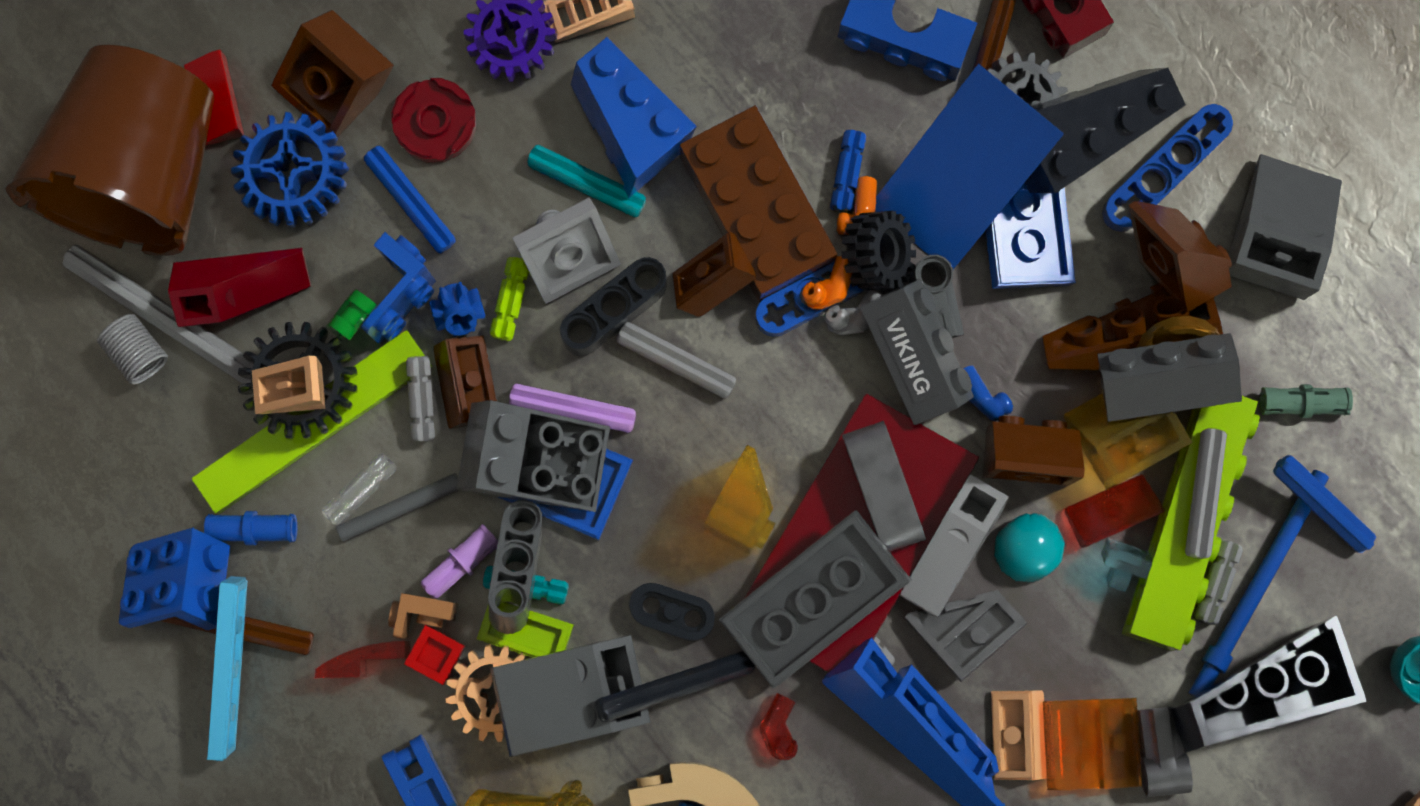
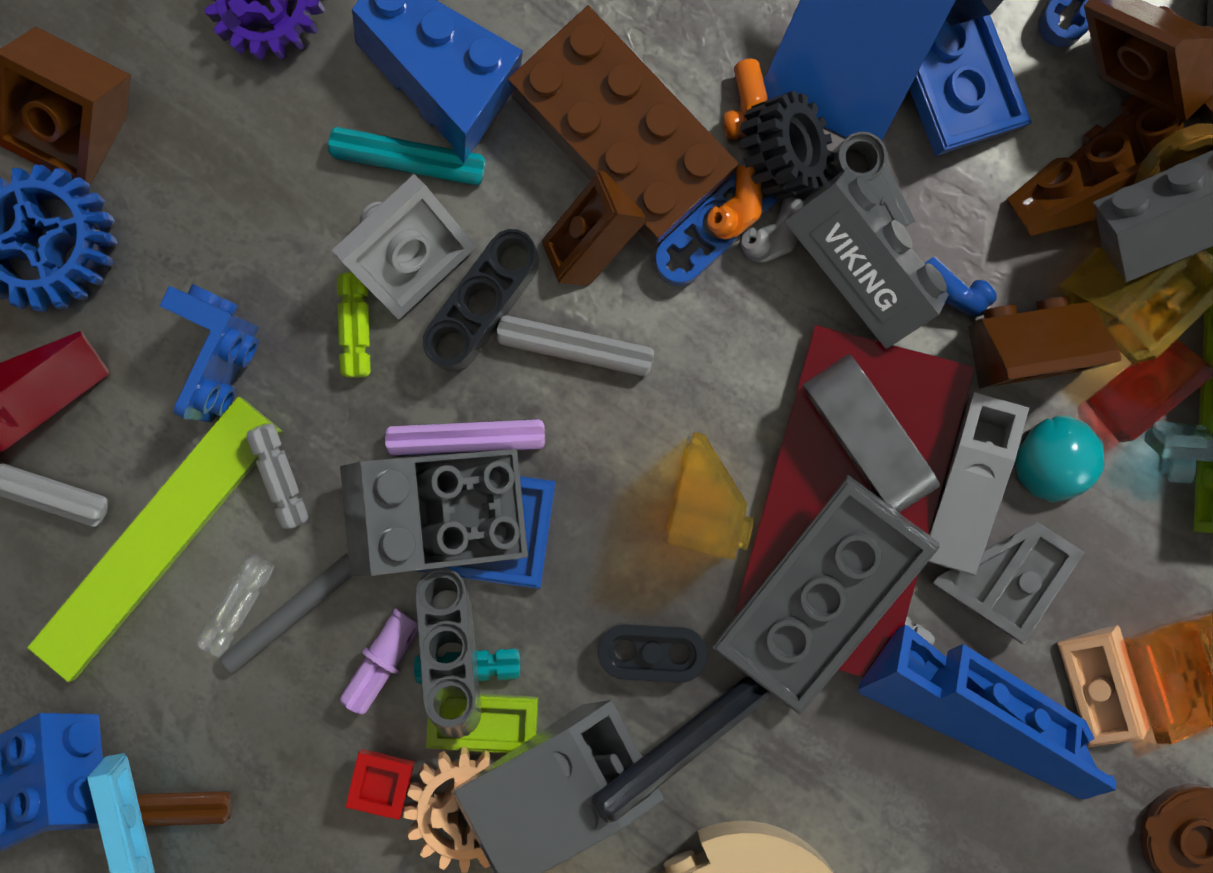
camera: 10 degrees left, 5 degrees up
blue pin [204,511,298,545] -> none
black gear [238,322,358,440] -> none
light nougat slope [252,356,326,414] -> none
clear red slope [315,641,410,678] -> none
green plate [325,289,377,341] -> none
blue axle [363,145,456,253] -> none
medium nougat bracket [388,593,458,639] -> none
dark red tile [391,78,476,163] -> none
blue gear [429,282,486,337] -> none
reddish brown slope [433,335,497,429] -> none
clear red arm [760,693,798,761] -> none
blue axle [830,130,866,213] -> none

